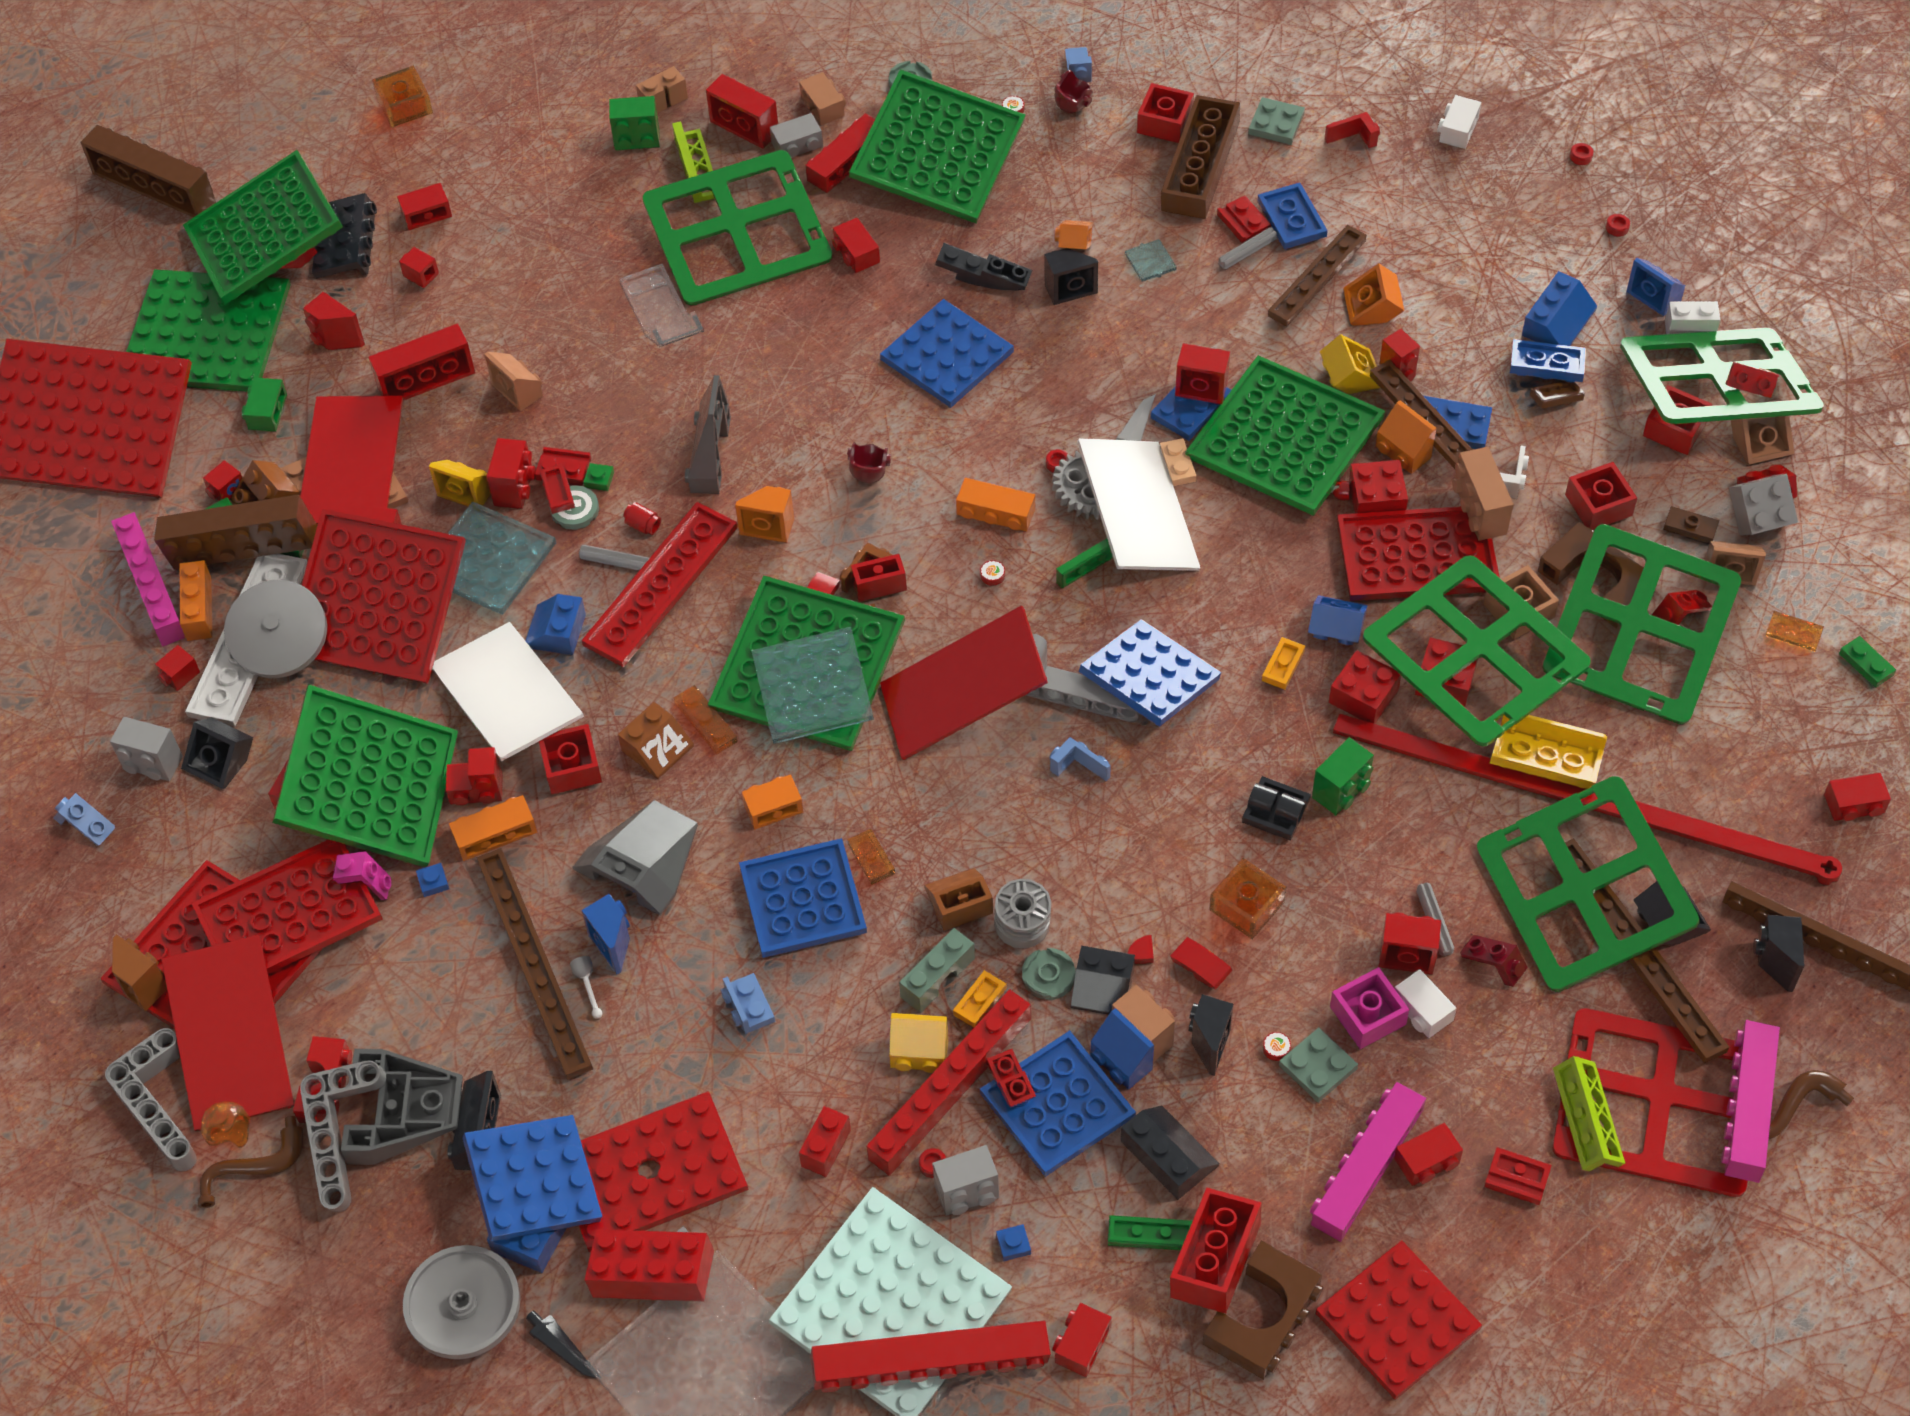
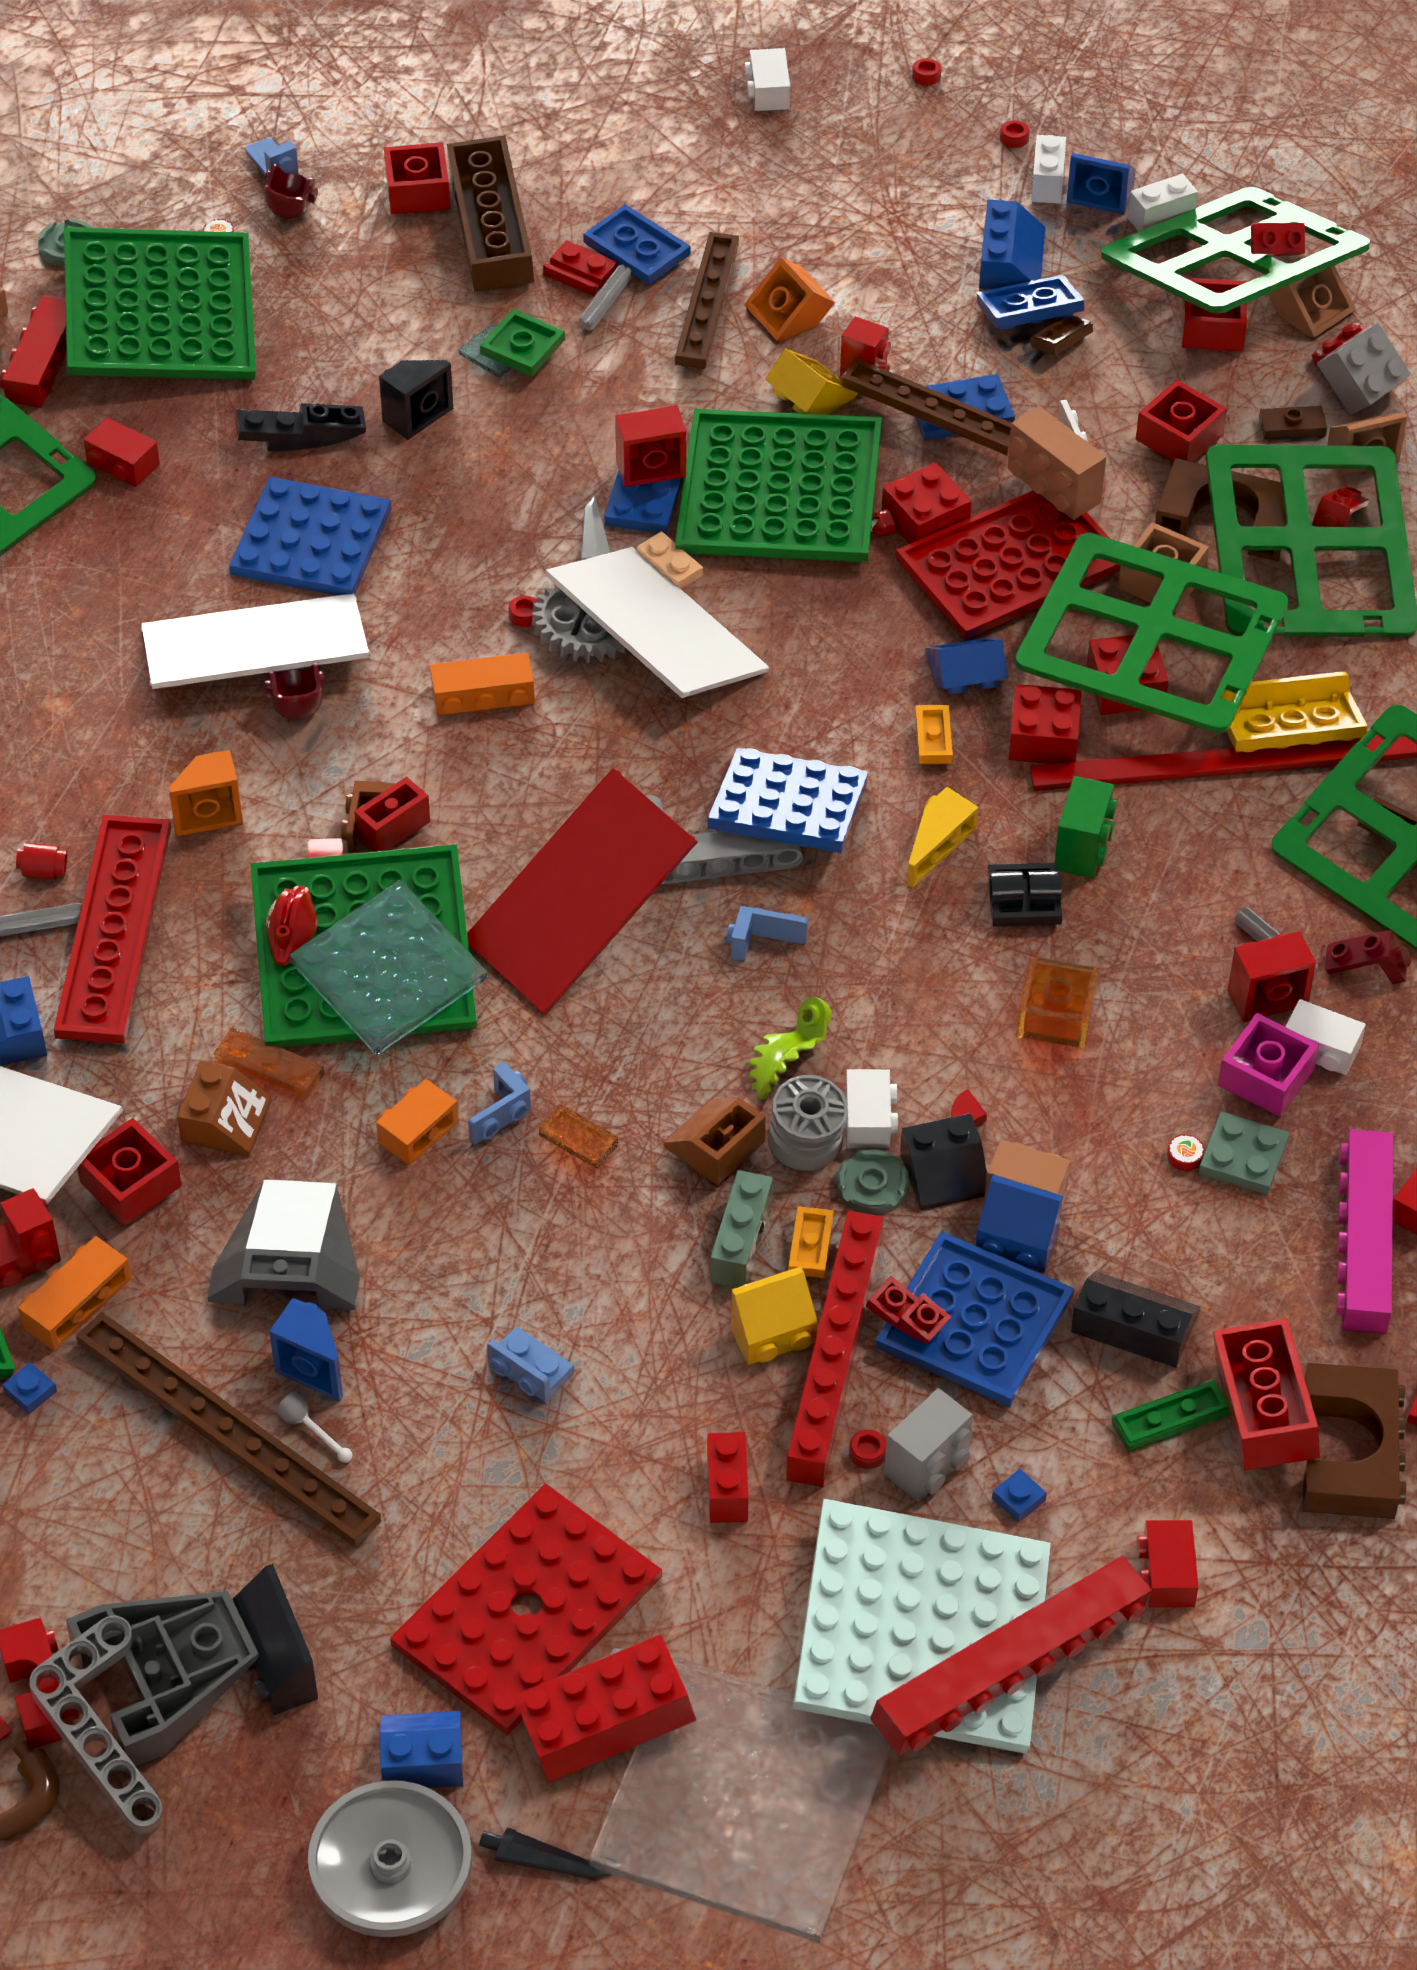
camera: 30 degrees left, 5 degrees down
blue plate [463,1115,602,1242] -> none
dark grey wedge [685,375,731,494] -> none
blue plate [739,838,867,958] -> none
tile [980,560,1005,586] -> none
orange brick [1055,220,1093,249] -> none
green tile [1056,538,1113,589] -> none
red slope [1170,937,1233,990] -> none
black slope [1188,994,1234,1076] -> none
sand green plate [1248,97,1305,145] -> none
red bracket [1324,112,1380,148] -> none
orange slope [1376,400,1436,474] -> none
none -> white piece [141,593,370,689]
none -> red hat [265,886,318,966]
none -> medium blue bracket [468,1062,531,1145]
none -> green plate [480,309,565,376]
none -> lime plant [749,997,832,1100]
none -> white brick [846,1069,898,1148]
none -> yellow slope [907,787,979,888]
none -> white brick [1031,135,1066,204]

